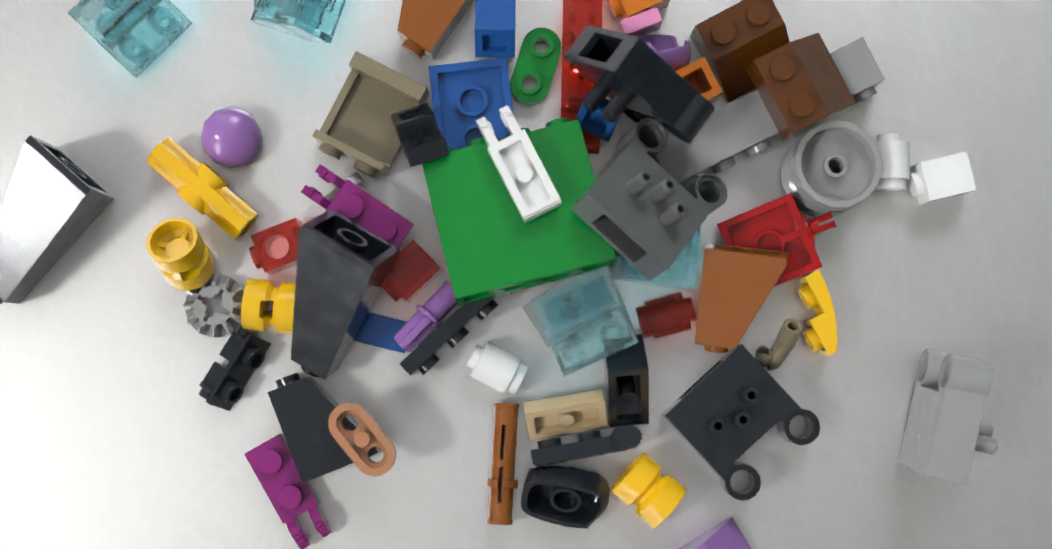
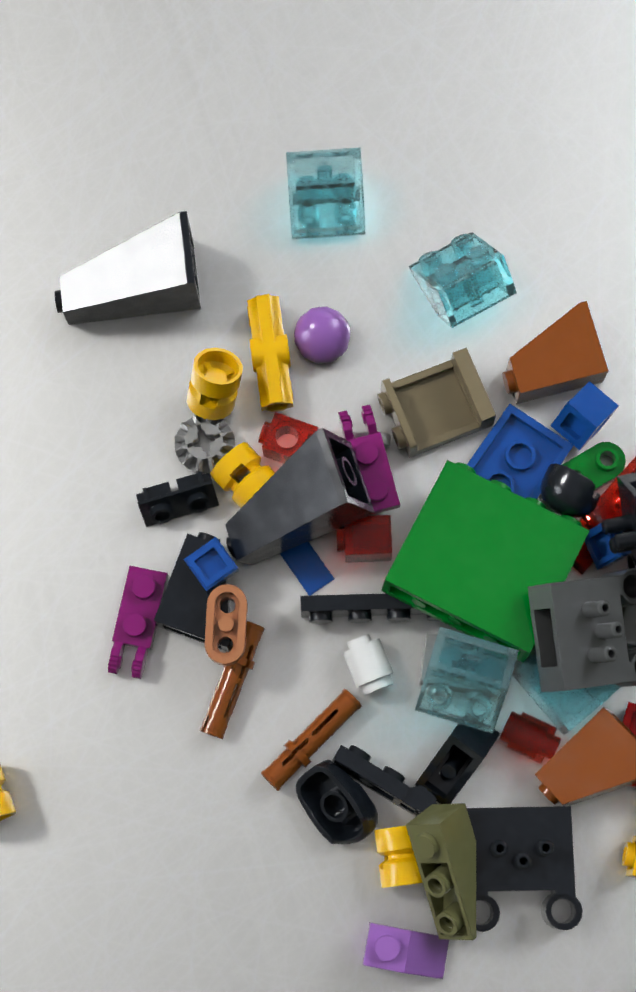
camera: 45 degrees right, 10 degrees down
black slope [390,103,450,167] -> none
medium lavender axle [394,281,457,352] -> none
white hinge [476,105,562,223] -> none
tan plate [523,389,608,441] -> none
dark tan arm [755,318,803,371] -> none
none -> blue tile [183,537,239,593]
none -> dark orange pin [199,621,265,739]
none -> olive slope [406,803,476,940]
none -> black hair [540,463,600,518]

